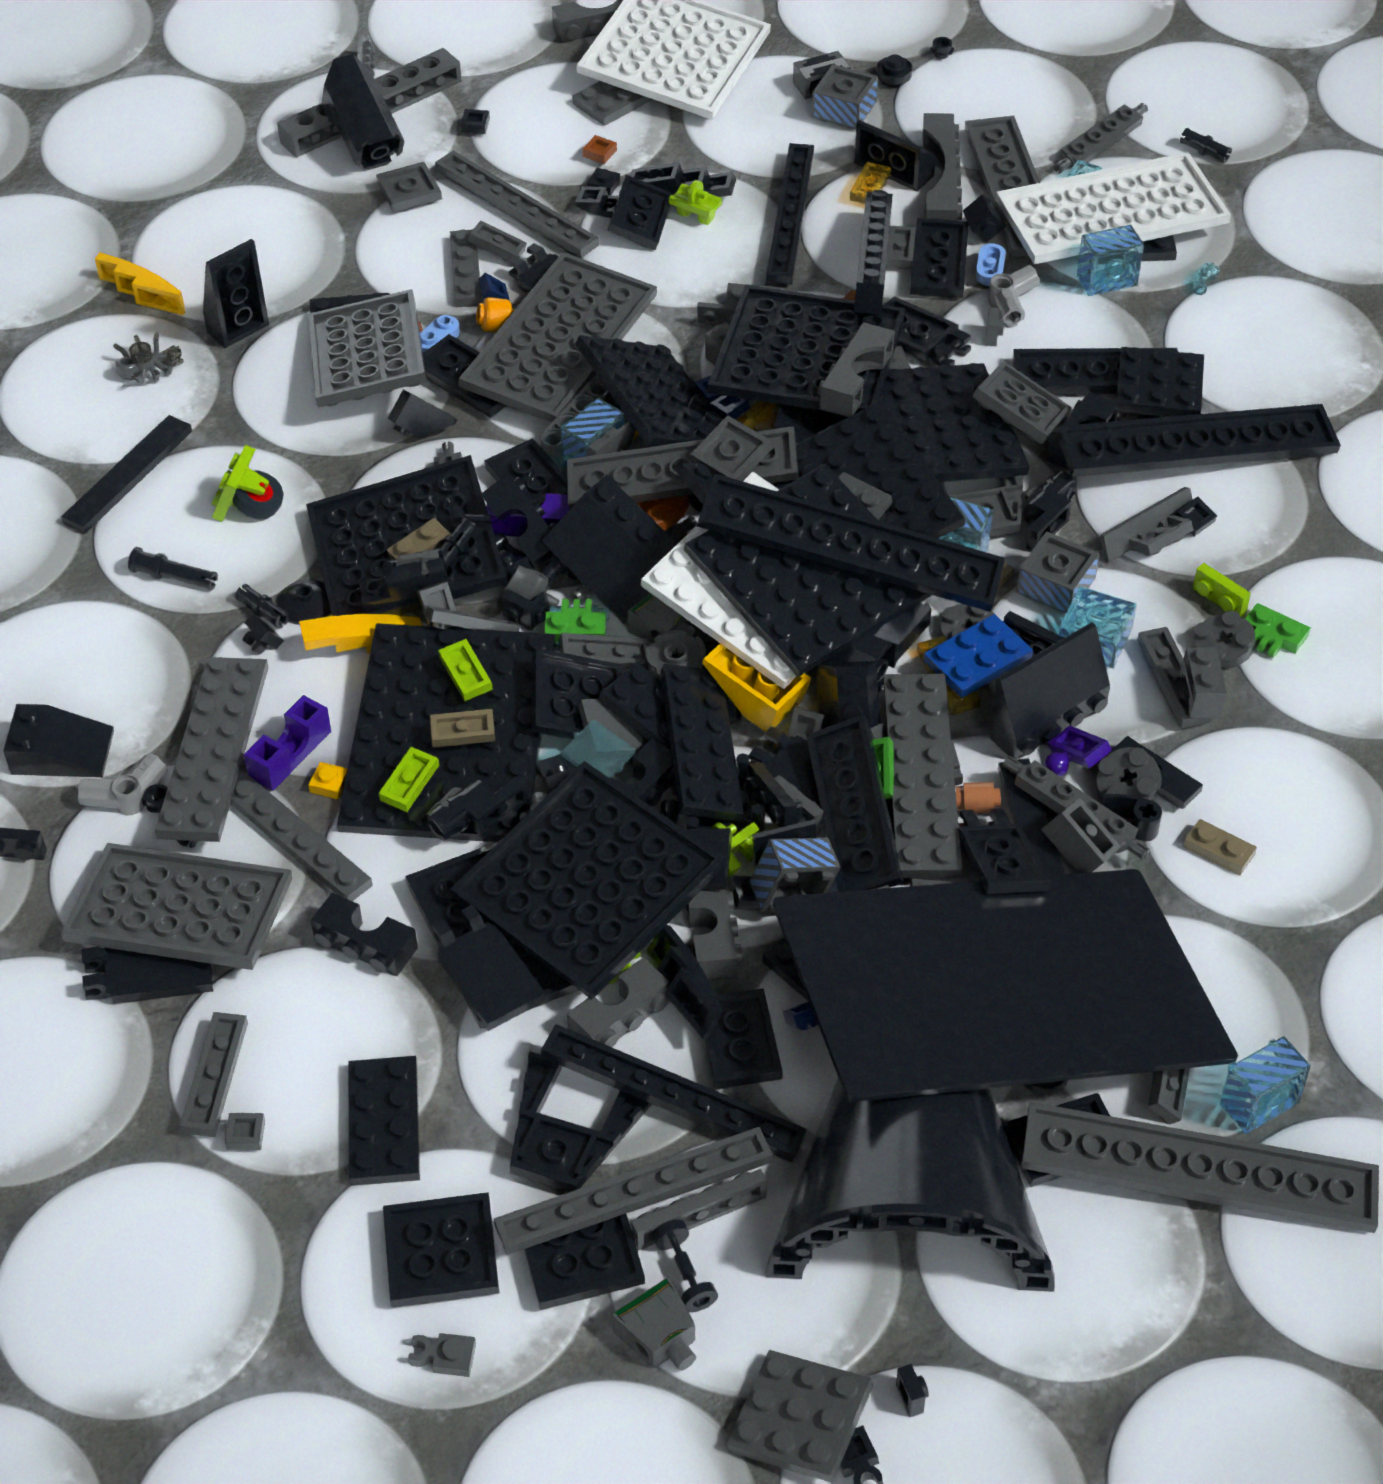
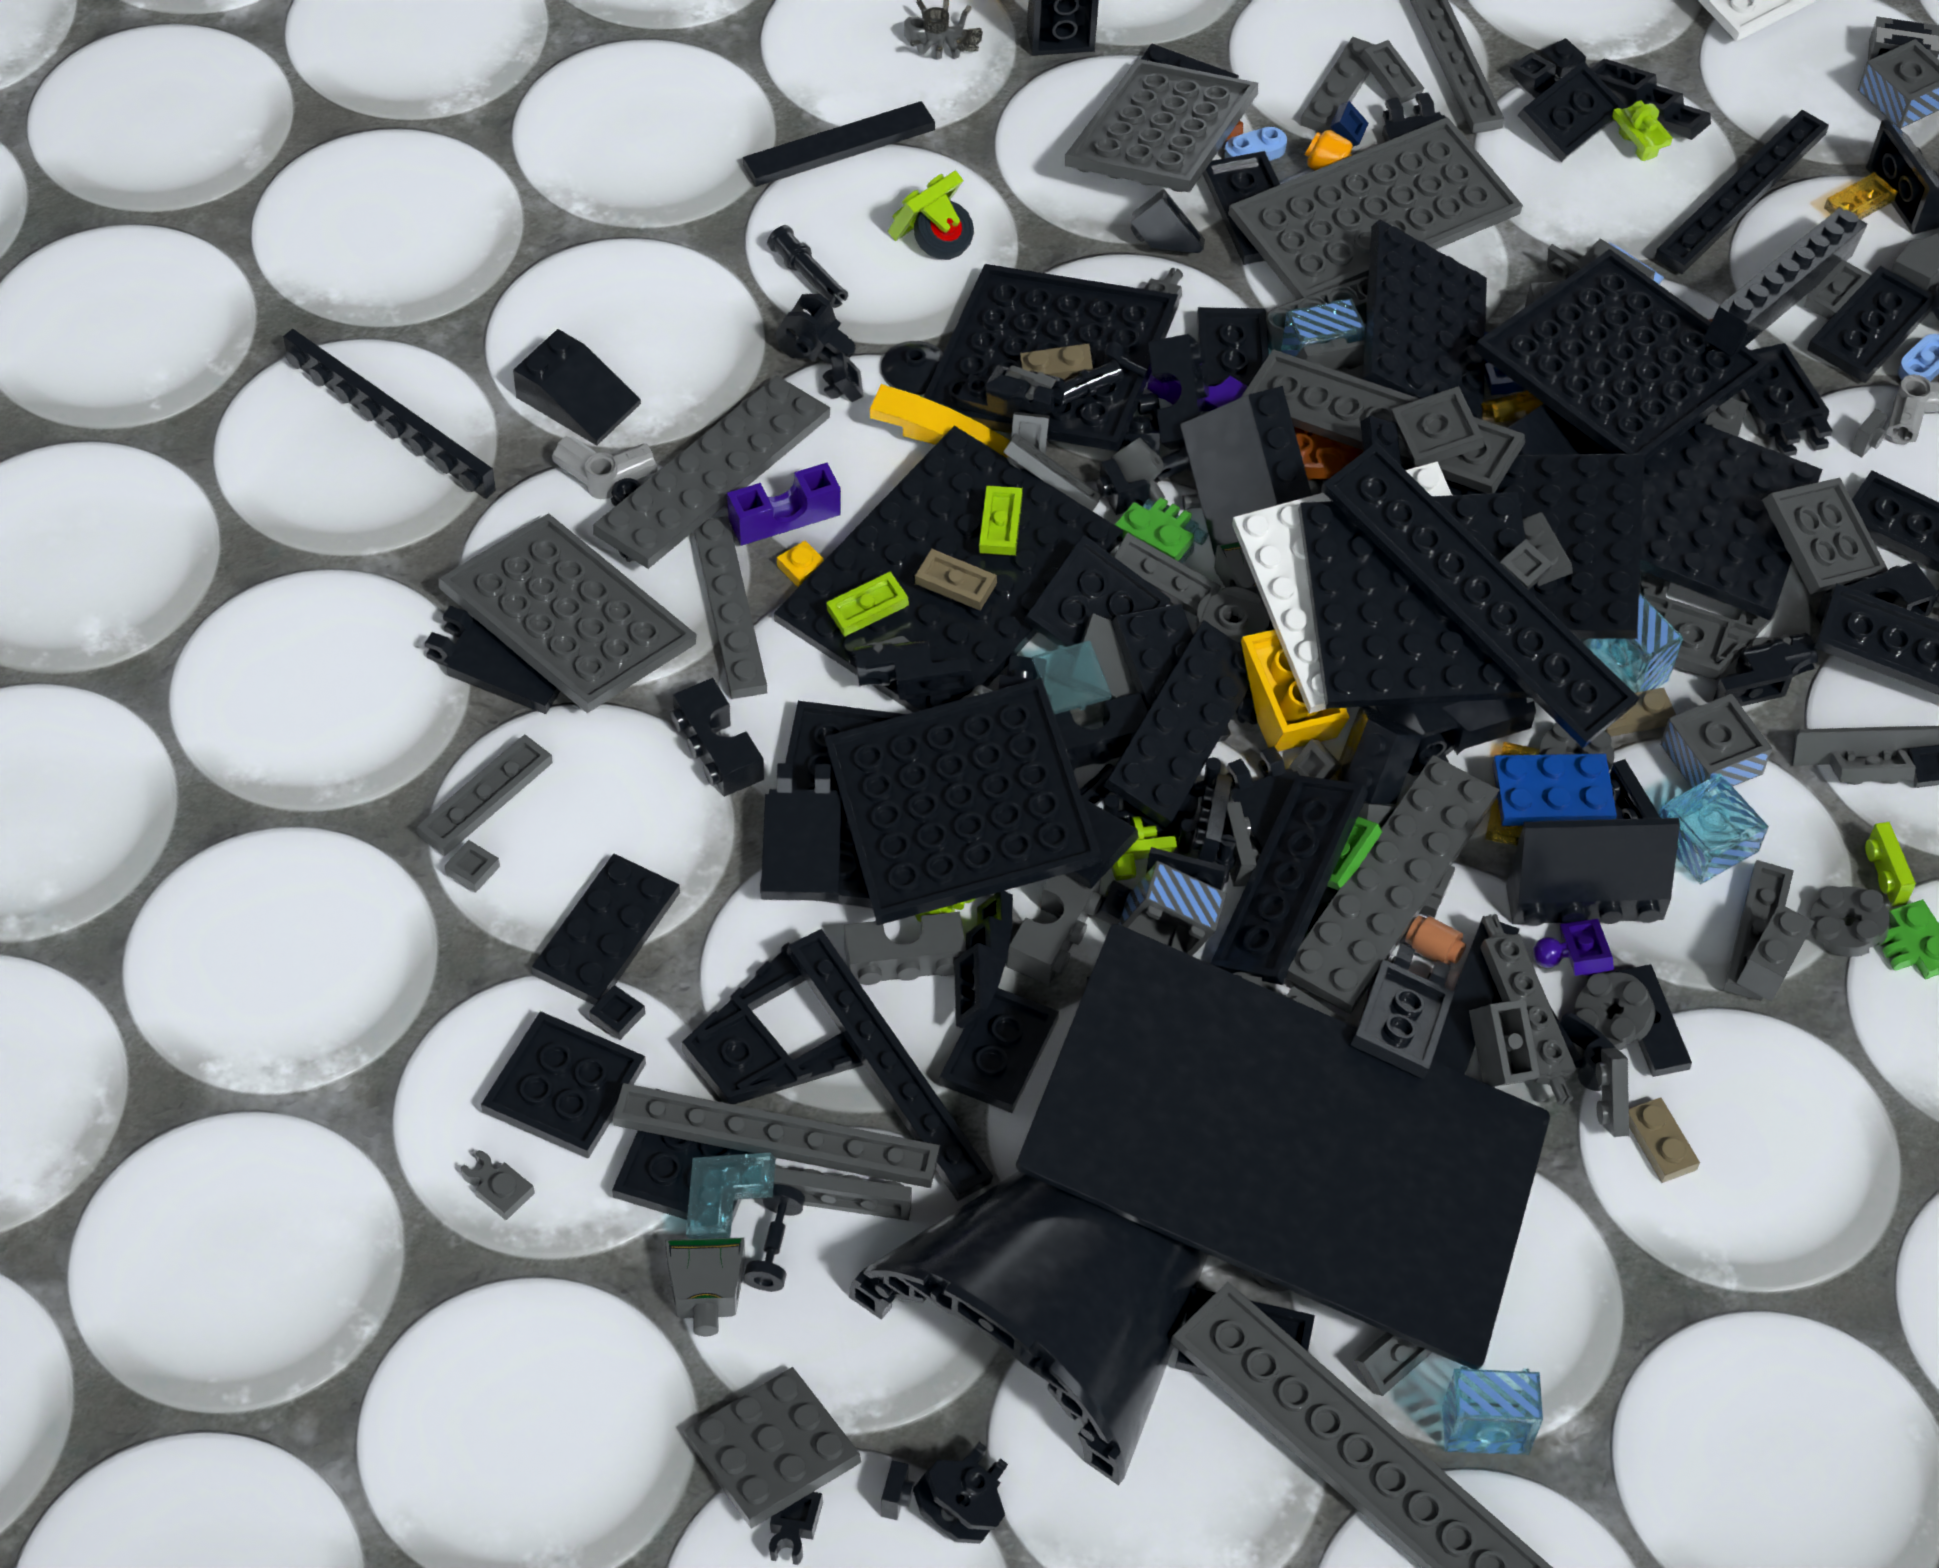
camera: 30 degrees right, 5 degrees up
black pin [235,584,290,629] -> none
dark orange plate [582,135,617,164] -> none
dark grey arch [817,322,895,417] -> none
none -> black plate [589,985,646,1040]
none -> clear light blue plate [686,1152,776,1239]
none -> black hinge [775,294,856,365]
none -> black hinge [913,1441,1008,1544]
none -> dark grey plate [1500,540,1553,590]
none -> dark grey plate [1596,1048,1629,1137]

